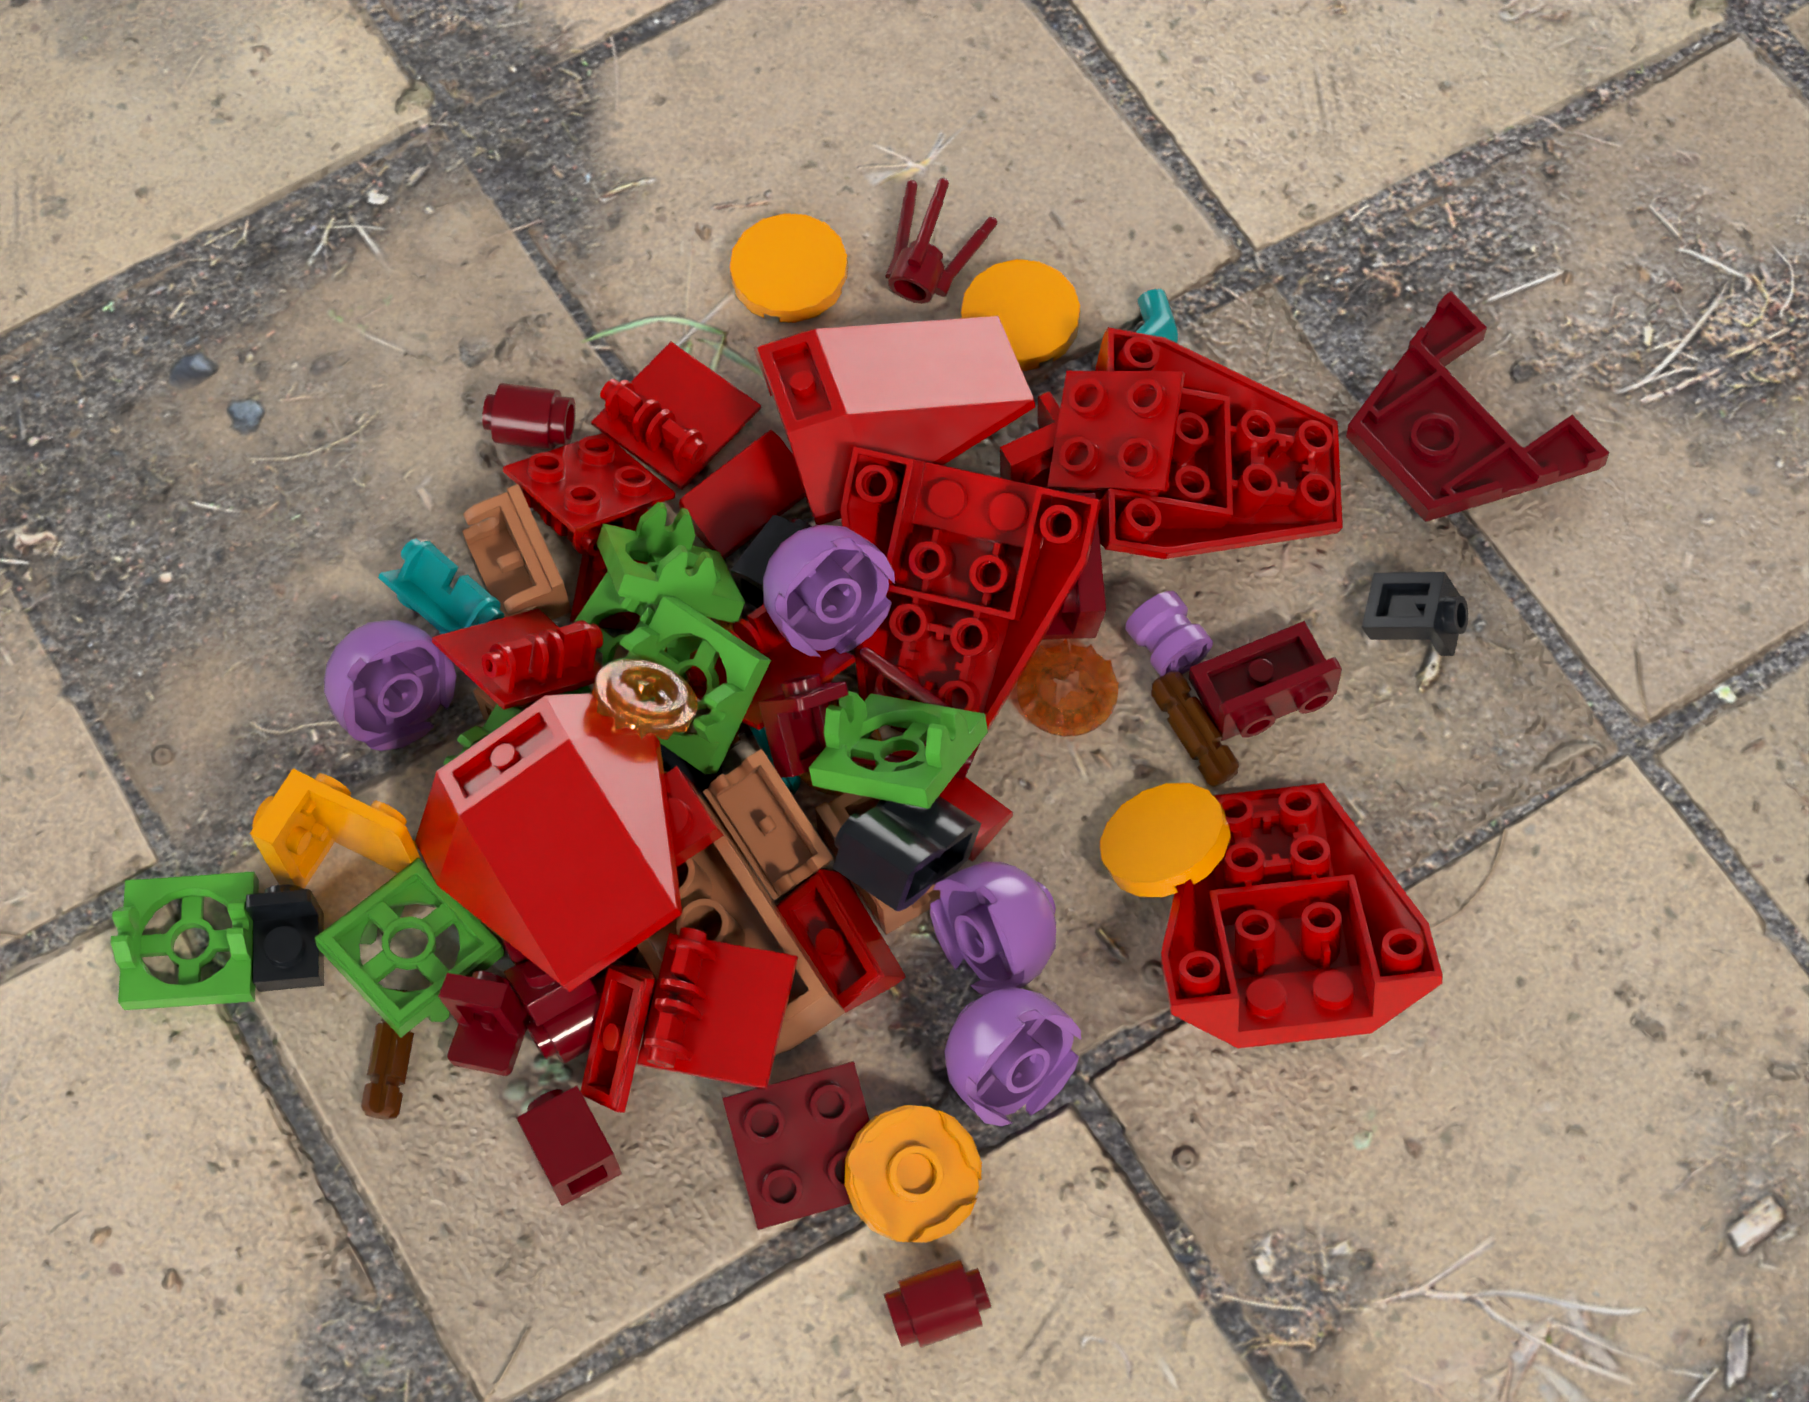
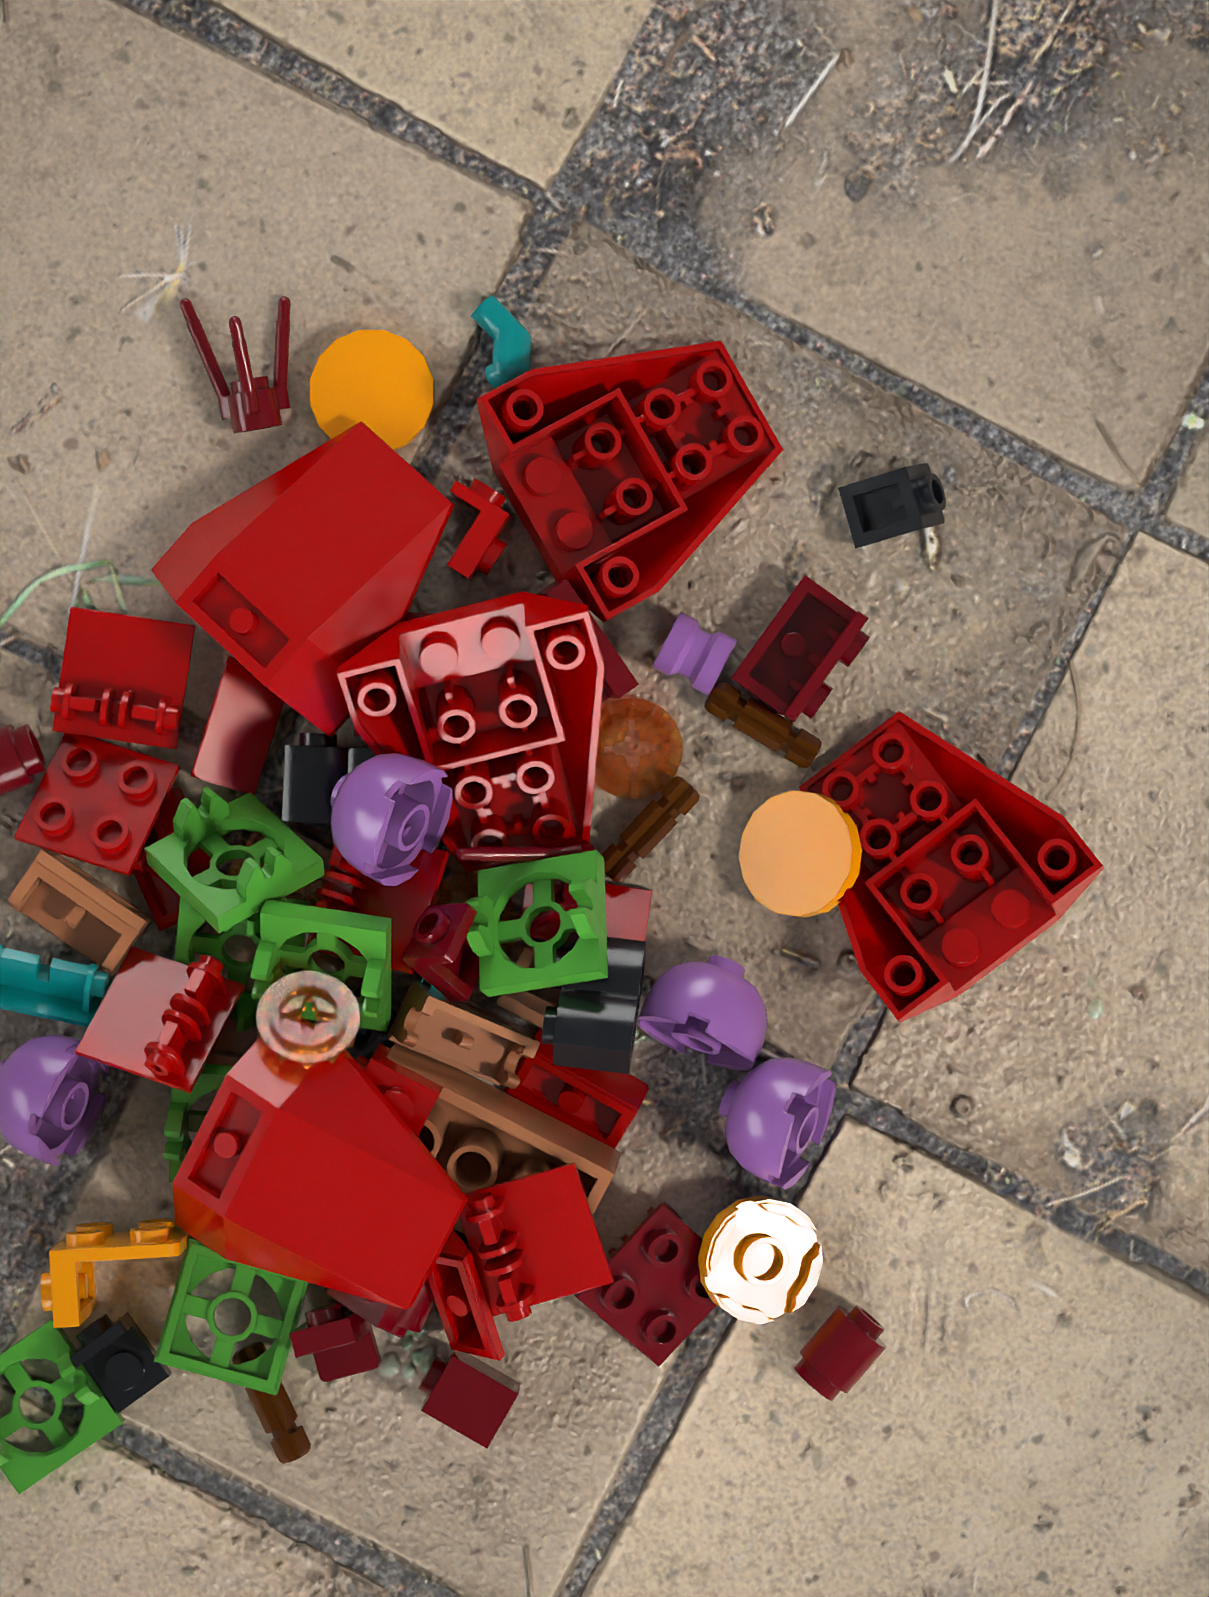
camera: 35 degrees left, 25 degrees up
light orange tile [729,213,848,323] -> none
red hinge [1047,371,1185,496] -> none
dark red wing [1346,291,1610,522] -> none
none -> reddish brown axle [601,776,700,883]

